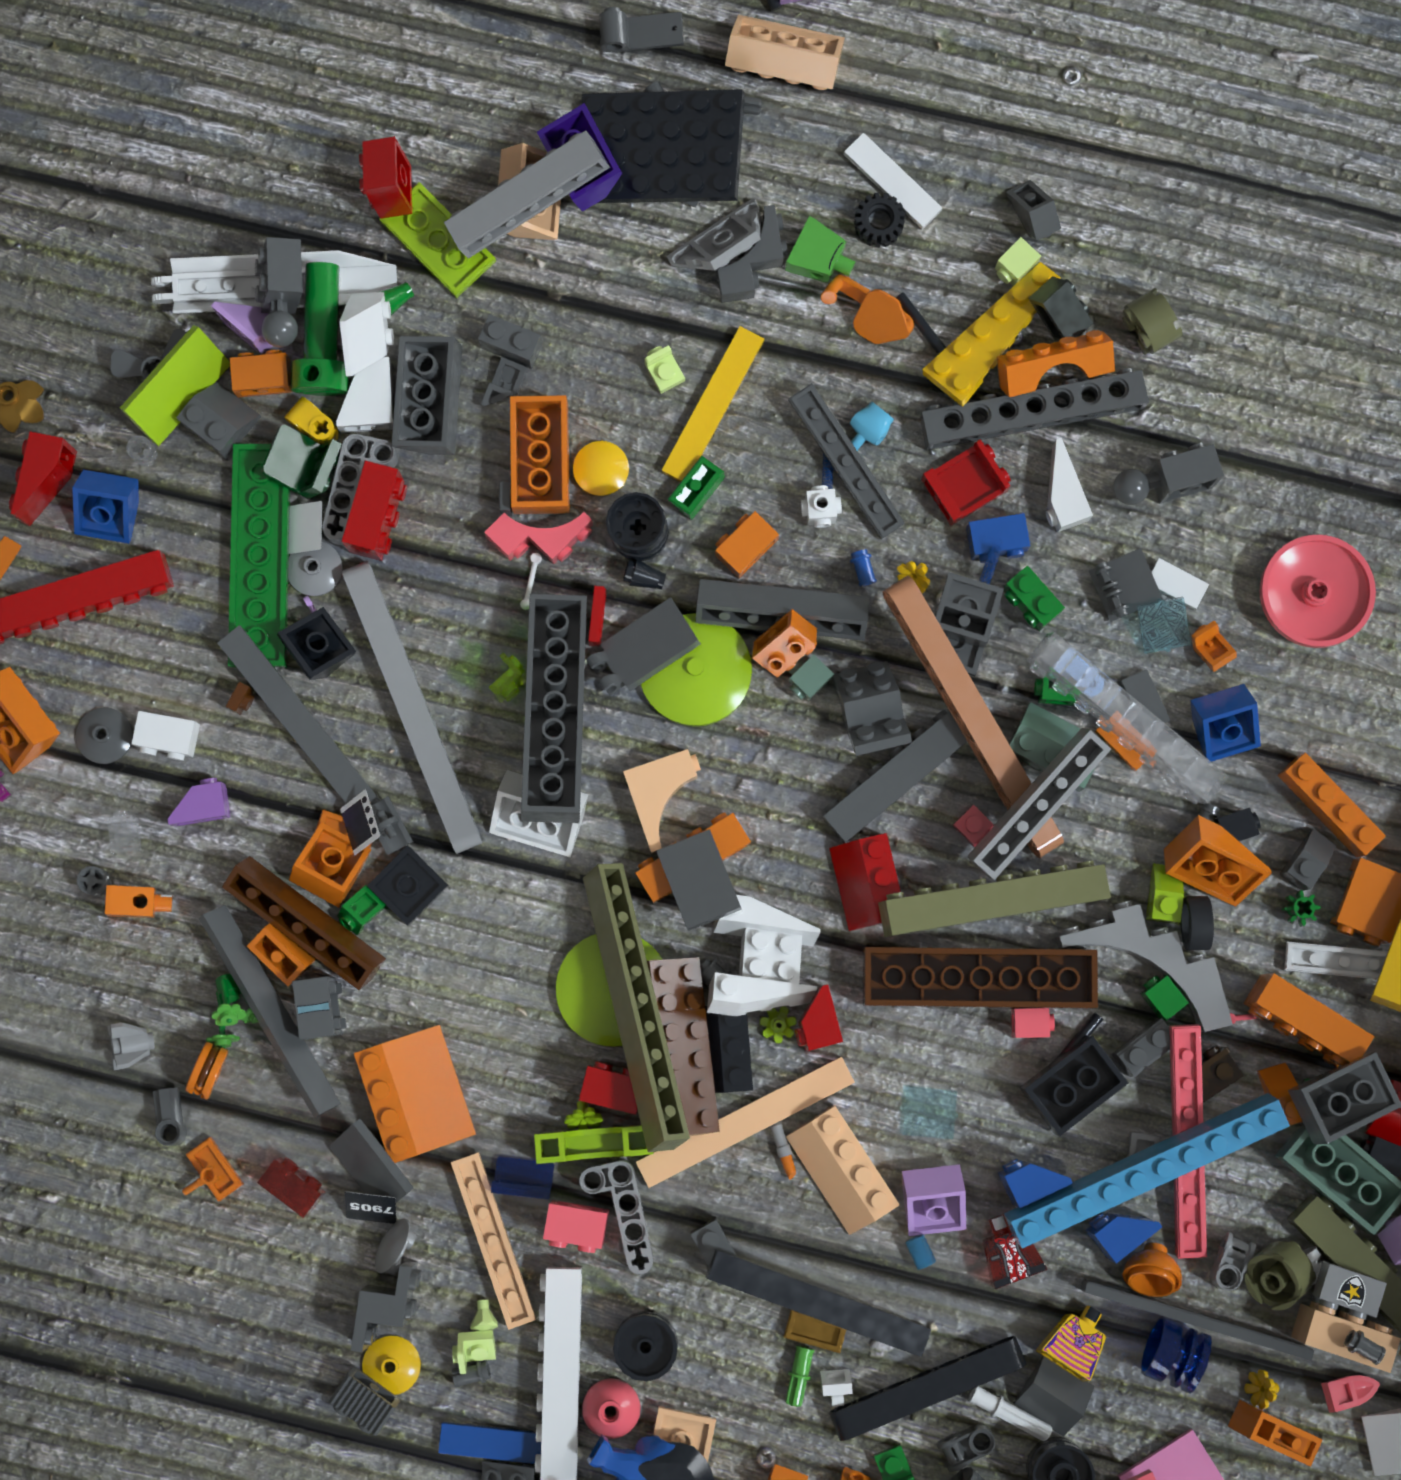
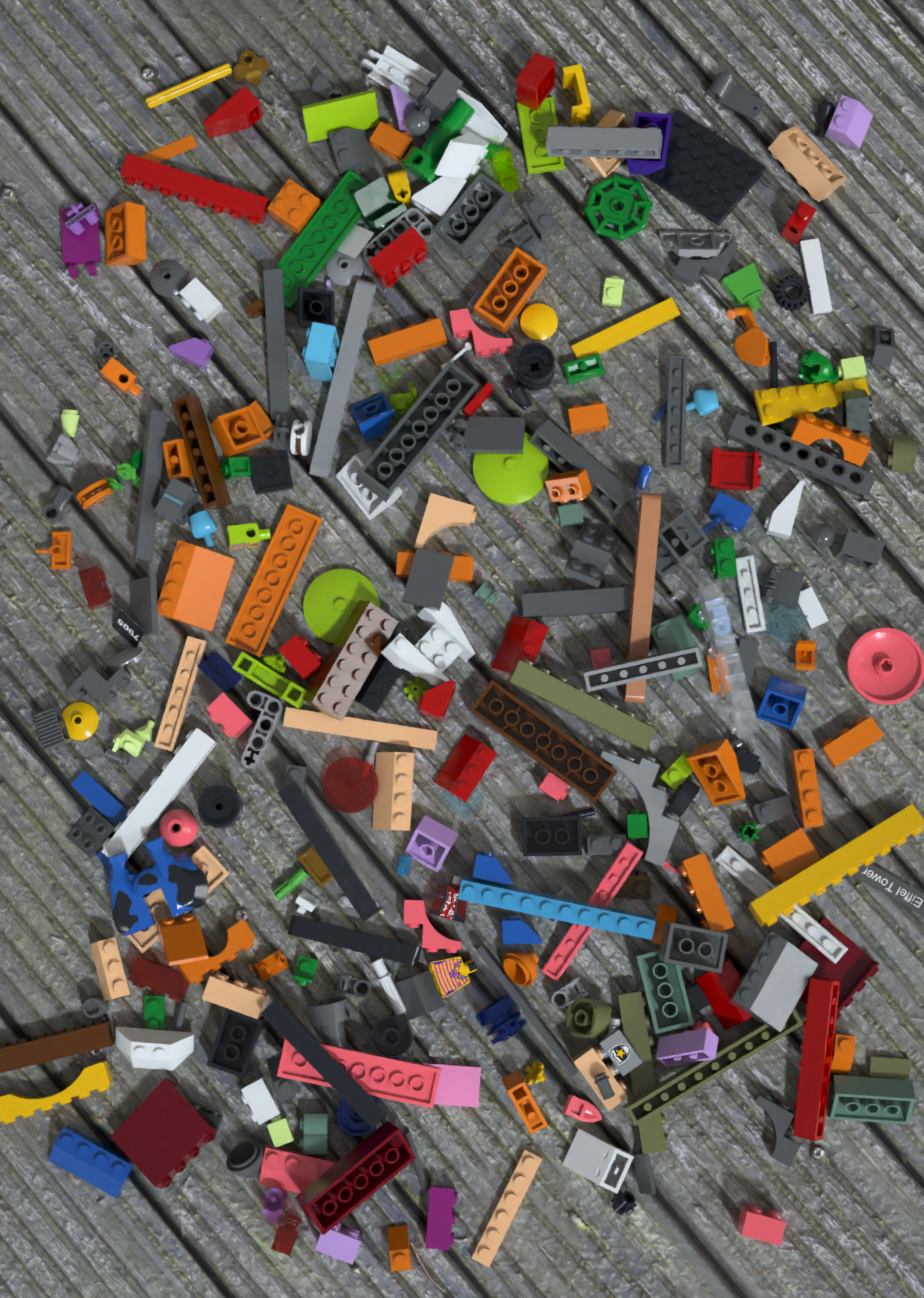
camera: 40 degrees right, 0 degrees up
blue slope [72,469,139,544] -> none
black sticker [340,789,380,856] -> none
olive brick [583,863,690,1152] -> none
white brick [801,485,842,528] -> none
yellow plant [897,561,930,594] -> none
none -> yellowish green cone [60,410,80,437]
none -> medium azure piece [189,510,217,548]
none -> orange plate [225,504,323,658]
none -> lime torso [226,523,271,552]
none -> orange brick [267,179,321,235]
none -> white head [290,419,312,456]
none -> medium azure brick [302,322,340,382]
none -> clear red piece [322,757,379,813]
none -> blue slope [349,392,394,443]
none -> orange brick [368,317,447,367]
none -> coral arch [403,900,462,953]
none -> red slope [434,734,497,803]
none -> sand green brick [474,581,498,606]
none -> clear neon green brick [491,146,520,193]
none -> yellow panel [561,64,591,125]
none -> green plate [583,173,653,242]
none -> white tile [736,555,766,634]
none -> red torso [780,200,817,245]
none -> green helmet [796,349,839,384]
none -> orange brick [820,716,884,768]

